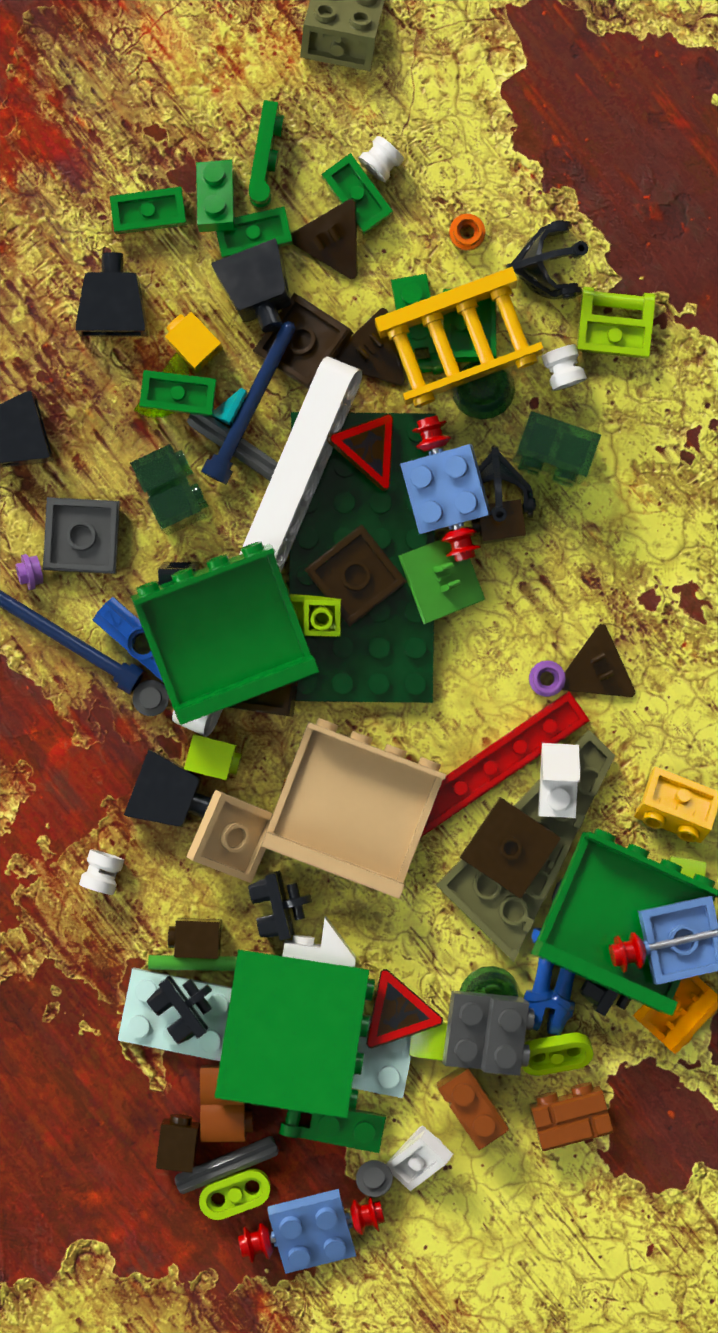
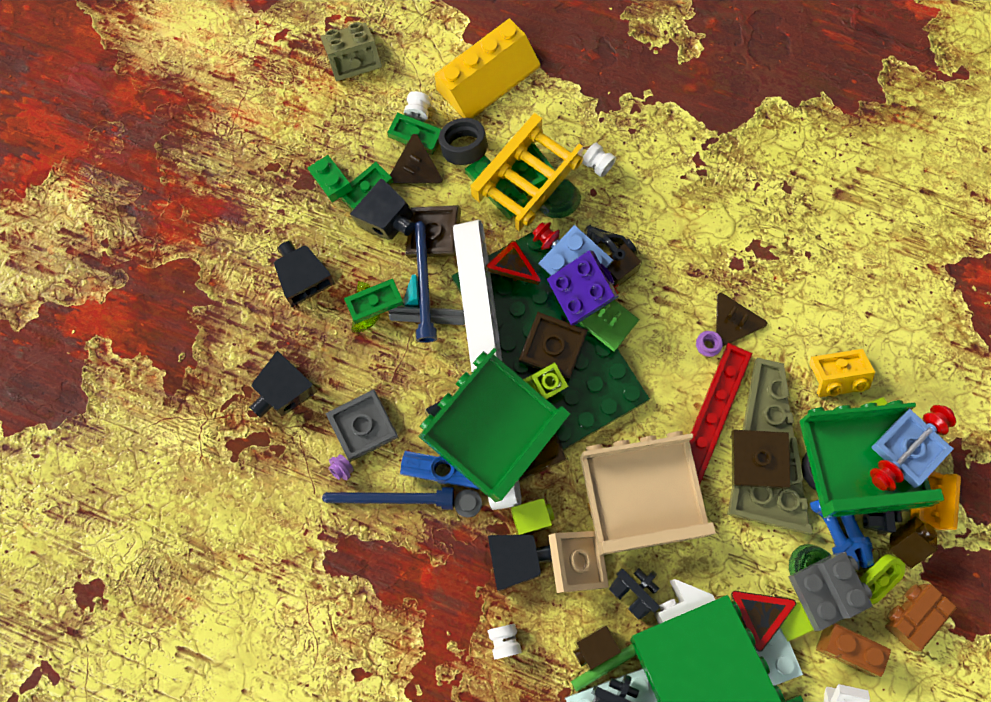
camera: 30 degrees left, 15 degrees down
green plate [110,187,187,235] -> none
clear green piece [130,444,208,535] -> none
yellow brick [165,312,223,373] -> none
green plate [249,100,285,210] -> none
dark brown piece [336,308,405,386] -> none
orange plate [449,214,485,251] -> none
black helmet [506,220,588,300] -> none
clear green piece [512,411,601,487] -> none
white slope [538,743,580,818] -> none
lime plate [577,287,655,359] -> none
none -> yellow slope [435,18,540,119]
none -> black tyre [438,118,488,165]
none -> dark purple plate [547,250,618,325]
none -> dark brown brick [889,516,938,569]

